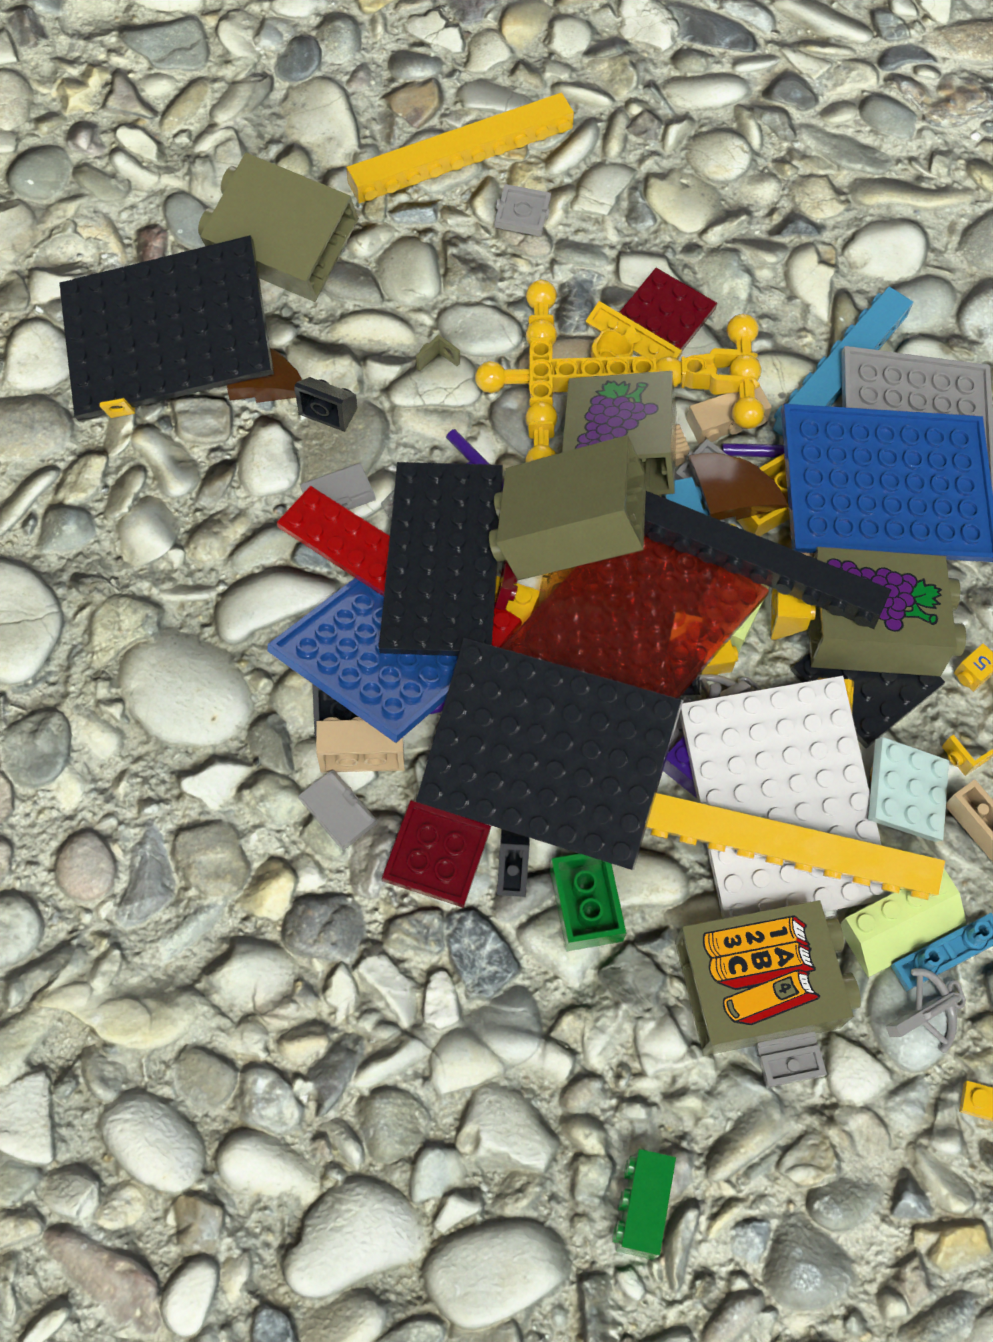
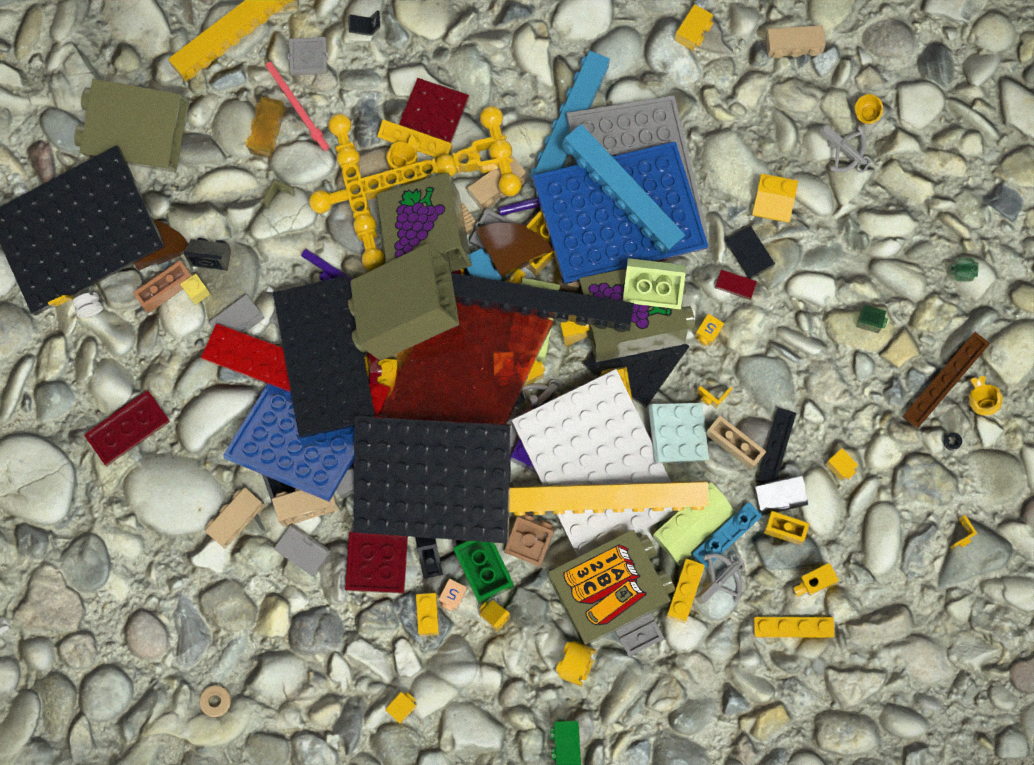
camera: 10 degrees left, 10 degrees up
none -> white wheel [72,292,103,318]
none -> dark red plate [84,390,170,467]
none -> nougat brick [133,261,191,313]
none -> light yellow brick [180,274,210,305]
none -> tan piece [199,685,231,717]
none -> tan brick [205,488,265,549]
none -> clear yellow brick [246,97,286,159]
none -> coral bar [265,62,330,151]
none -> light grey brick [337,469,354,499]
none -> black bracket [348,10,381,36]
none -> yellow brick [385,692,417,724]
none -> yellow brick [416,593,440,636]
none -> light nougat brick [439,579,468,611]
none -> yellow slope [479,600,510,632]
none -> medium nougat plate [504,512,556,567]
none -> yellow brick [556,641,596,687]
none -> dark azure brick [562,124,685,254]
none -> yellowish green slope [623,258,686,309]
none -> yellow brick [666,559,705,624]

